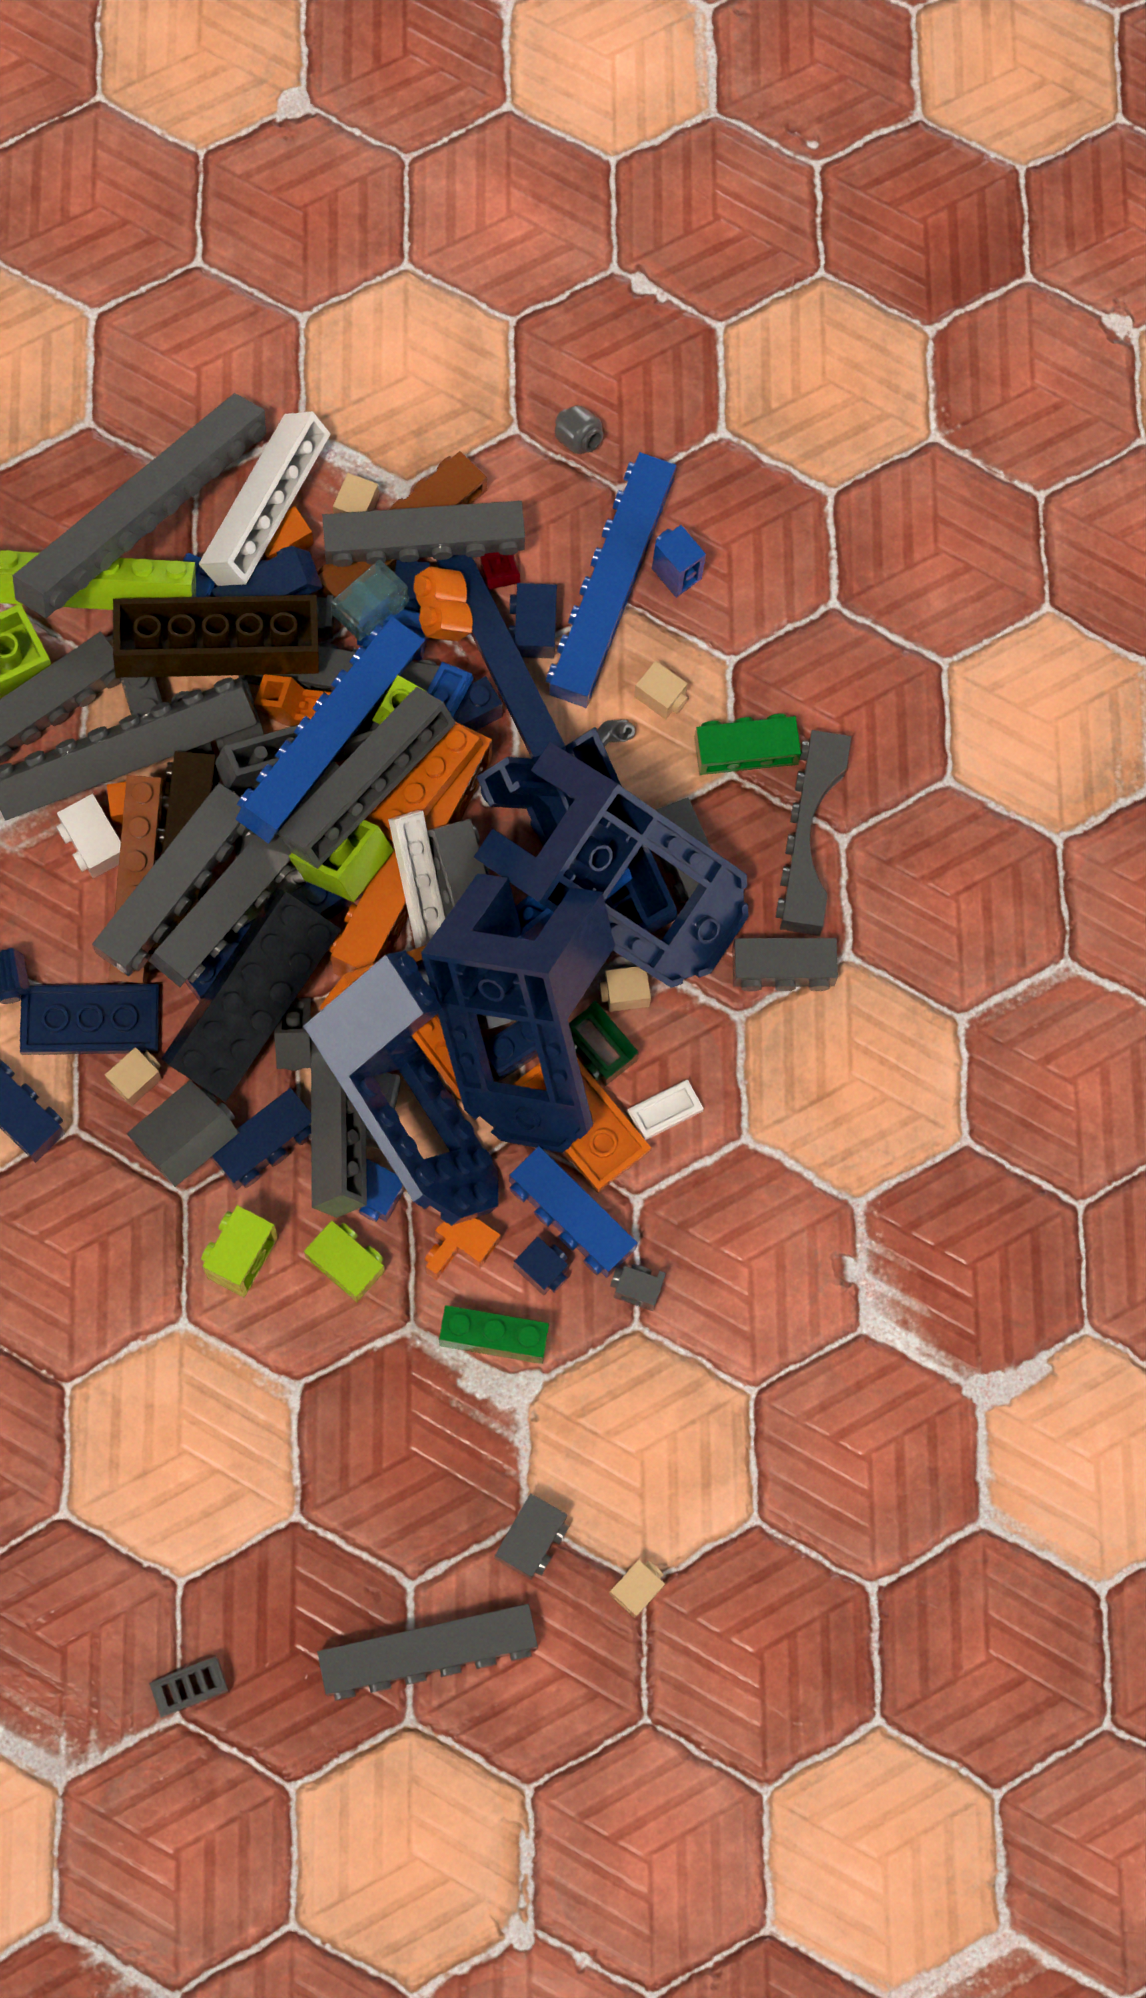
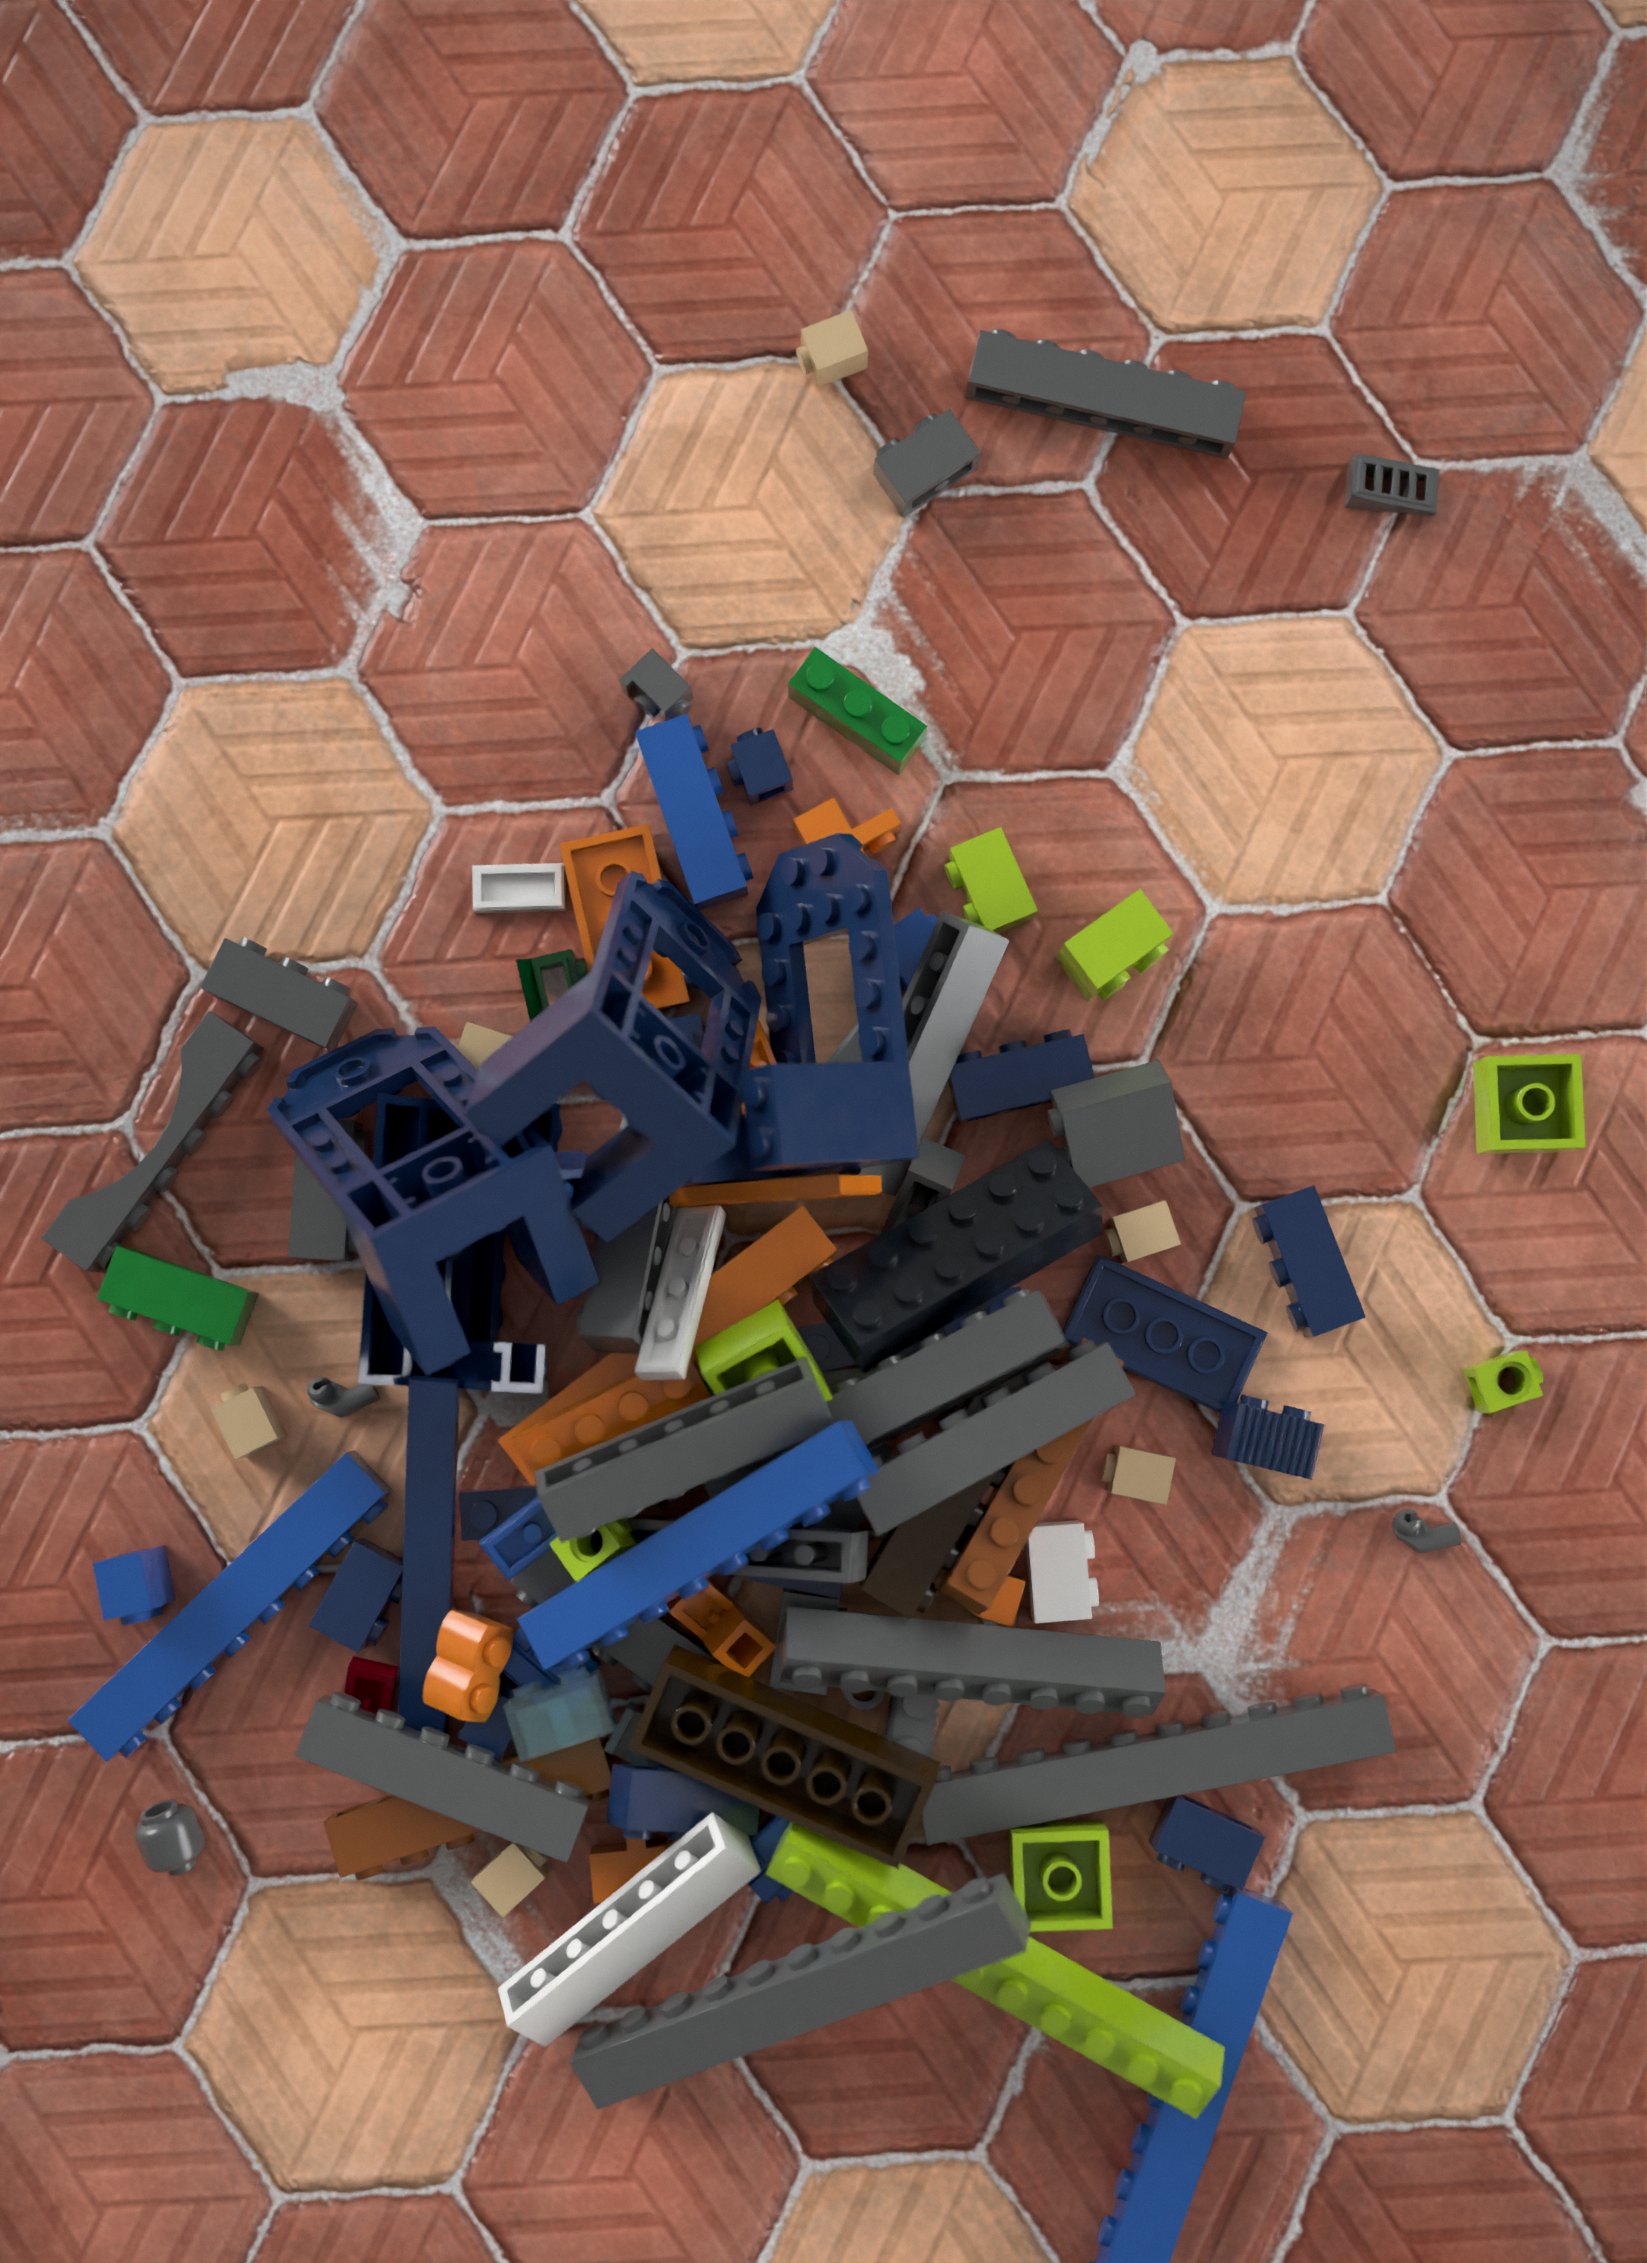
camera: 150 degrees left, 10 degrees up
none -> tan brick [1101,1445,1176,1505]

